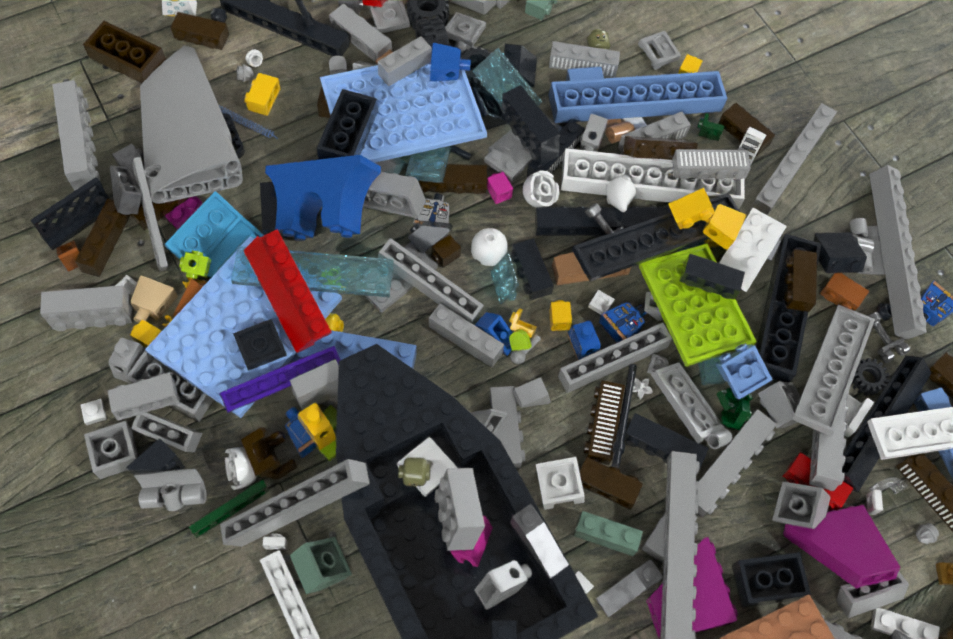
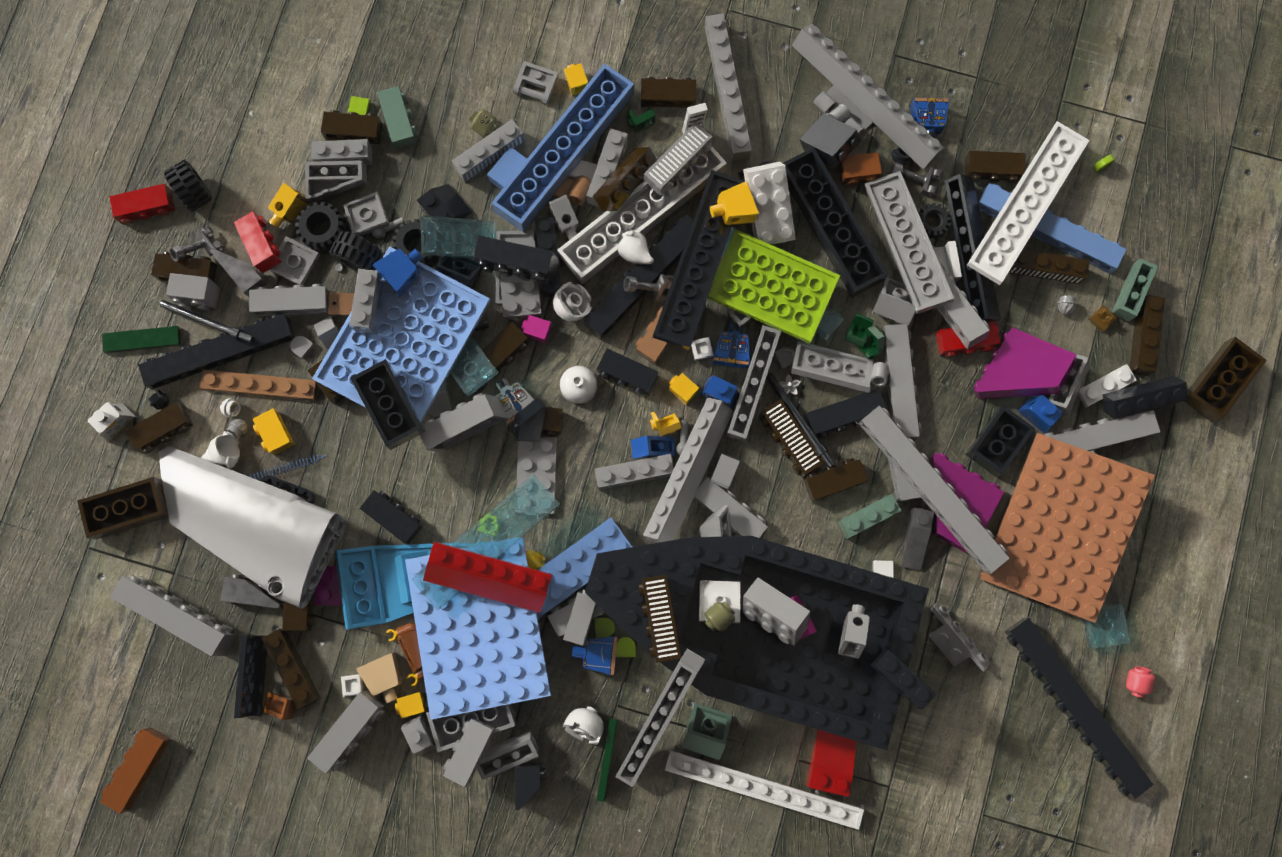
camera: 40 degrees left, 15 degrees up
white plate [81,399,107,425] -> none
light grey brick [84,421,139,479] -> none
flat silver slope [110,165,142,215] -> none
light grey tile [132,157,168,271] -> none
light grey panel [134,469,207,511] -> none
lime brick [179,250,211,279] -> none
dark purple plate [219,346,341,413] -> none
black plate [233,319,287,371] -> none
dark brown panel [241,427,297,479] -> none
white plate [263,534,287,550] -> none
blue piece [265,155,381,241] -> none
yellow torso [298,402,336,450] -> none
light grey brick [377,238,484,323] -> none
clear light blue hinge [490,252,519,304] -> none
lime tile [509,330,532,351] -> none
slope [510,504,569,579] -> none
white panel [536,457,585,510] -> none
yellow brick [668,188,715,229] -> none
black brick [679,254,745,300] -> none
medium blue plate [715,343,773,399] -> none
light grey slope [772,482,831,529] -> none
dark brown brick [784,249,817,312] -> none
white tile [866,489,883,515] -> none
clear slope [869,477,909,494] -> none
none -> medium nougat plate [200,370,317,400]
none -> white hat [201,431,240,469]
none -> dark brown brick [638,575,681,663]
none -> light grey brick [643,398,734,543]
none -> blue torso [1018,395,1063,434]

